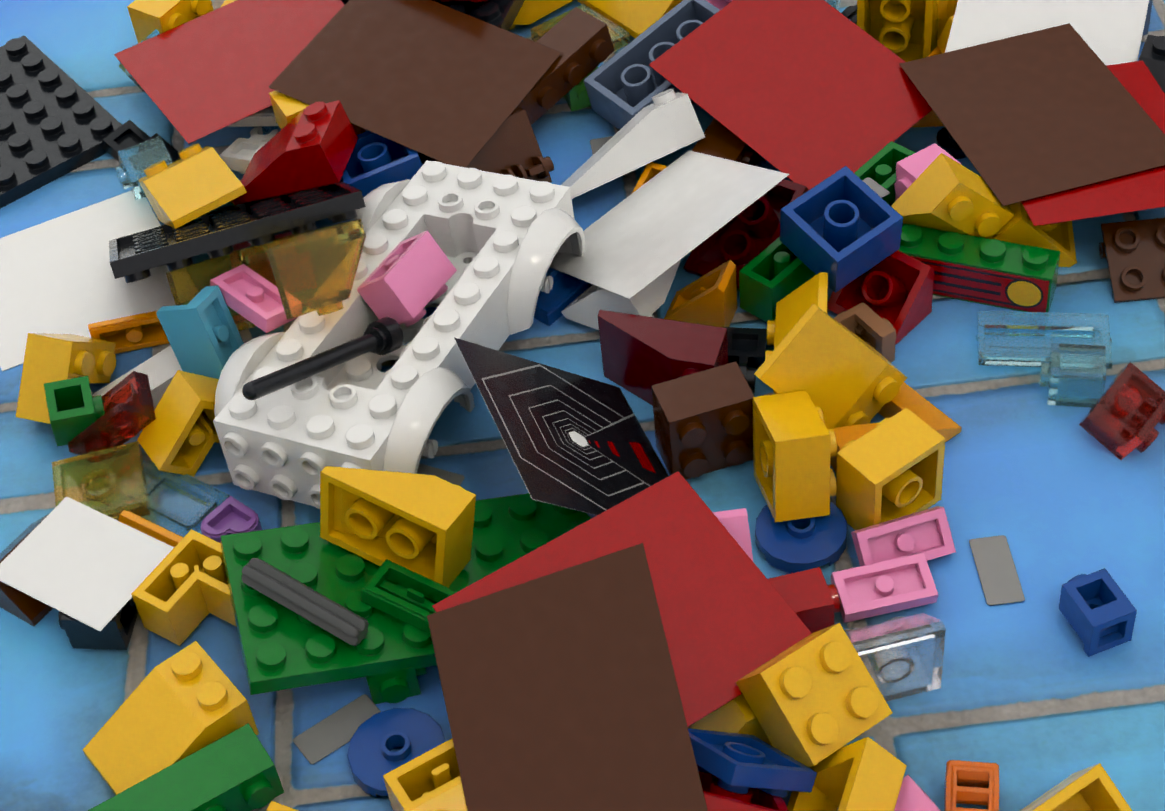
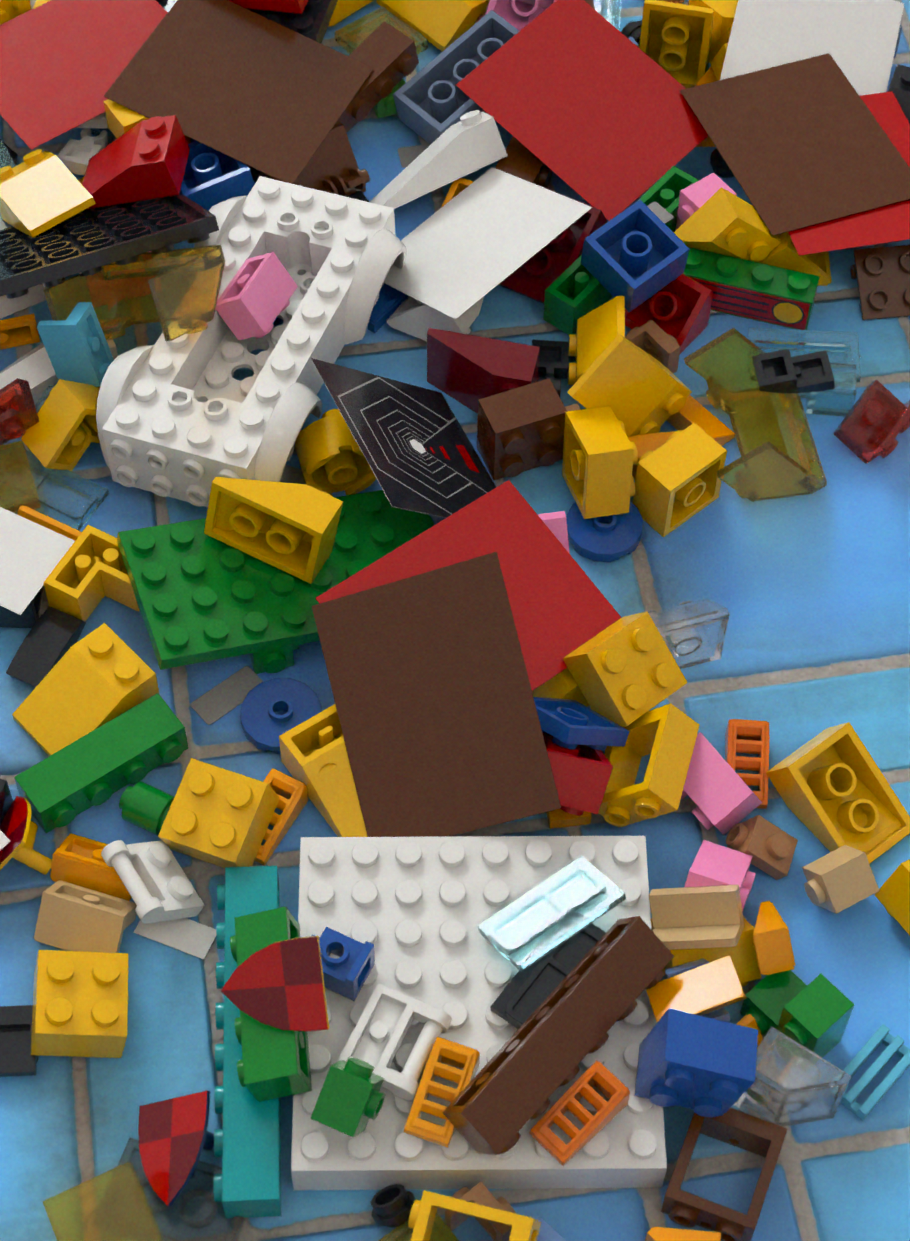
camera: 10 degrees left, 10 degrees up
medium lavender tile [200,496,262,543] -> none
bright pink plate [210,264,300,333] -> none
black piece [242,317,404,400] -> none
dark grey axle [242,558,369,646] -> none
green tile [361,559,456,634] -> none
light orange slope [664,260,738,328] -> none
red brick [768,567,841,633] -> none
bright pink plate [831,553,939,623] -> none
bright pink plate [851,506,956,566] -> none
light grey sticker [969,535,1025,605] -> none
blue brick [1059,568,1137,657] -> none
none -> black slope [6,606,86,687]
none -> yellow brick [295,409,377,496]
none -> clear yellow windscreen [684,328,827,502]
none -> black slope [752,349,835,394]

